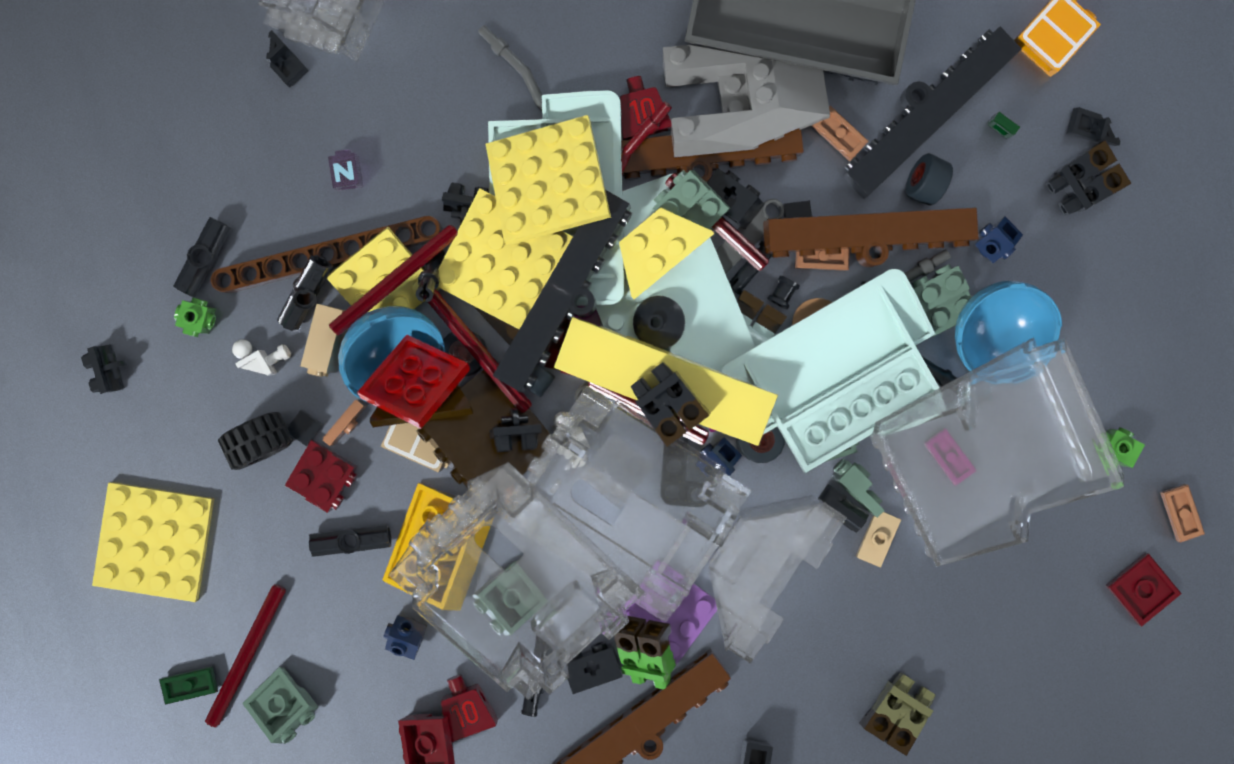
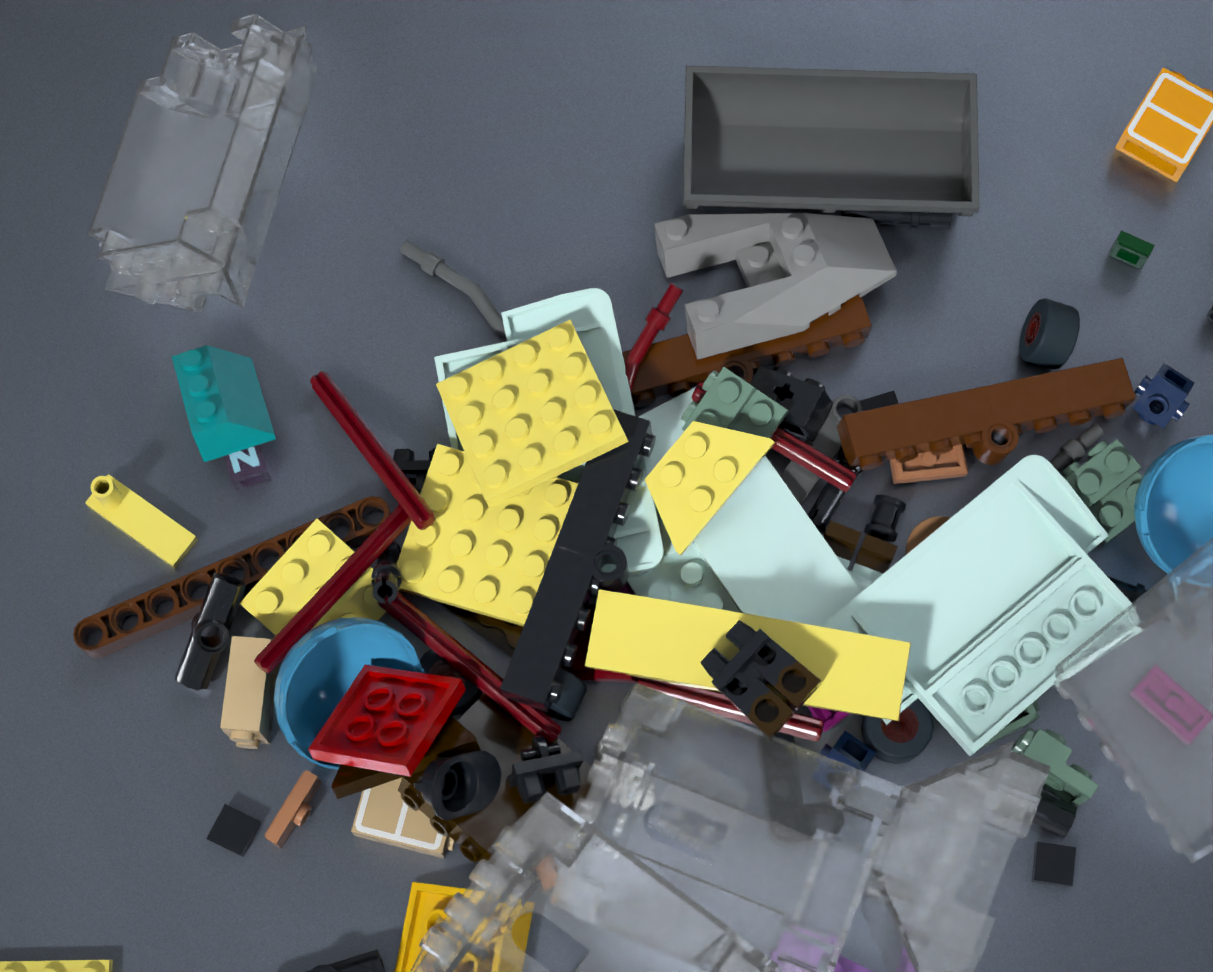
camera: 10 degrees left, 15 degrees down
black piece [173,217,232,297] -> none
bright green brick [174,297,216,337] -> none
black tyre [218,412,293,470] -> none
white piece [232,339,291,376] -> none
black slope [266,30,309,88] -> none
dark red plate [285,440,358,513] -> none
dark red torso [620,76,671,141] -> none
black dish [633,296,685,349] -> none
nougat plate [812,105,868,162] -> none
black hinge [842,26,1022,199] -> none
tan plate [856,512,901,568] -> none
none -> light yellow piece [85,474,198,569]
none -> teal slope [171,345,276,462]
none -> dark red axle [310,371,436,530]
none -> black piece [414,751,502,820]
none -> black tile [1032,842,1076,887]

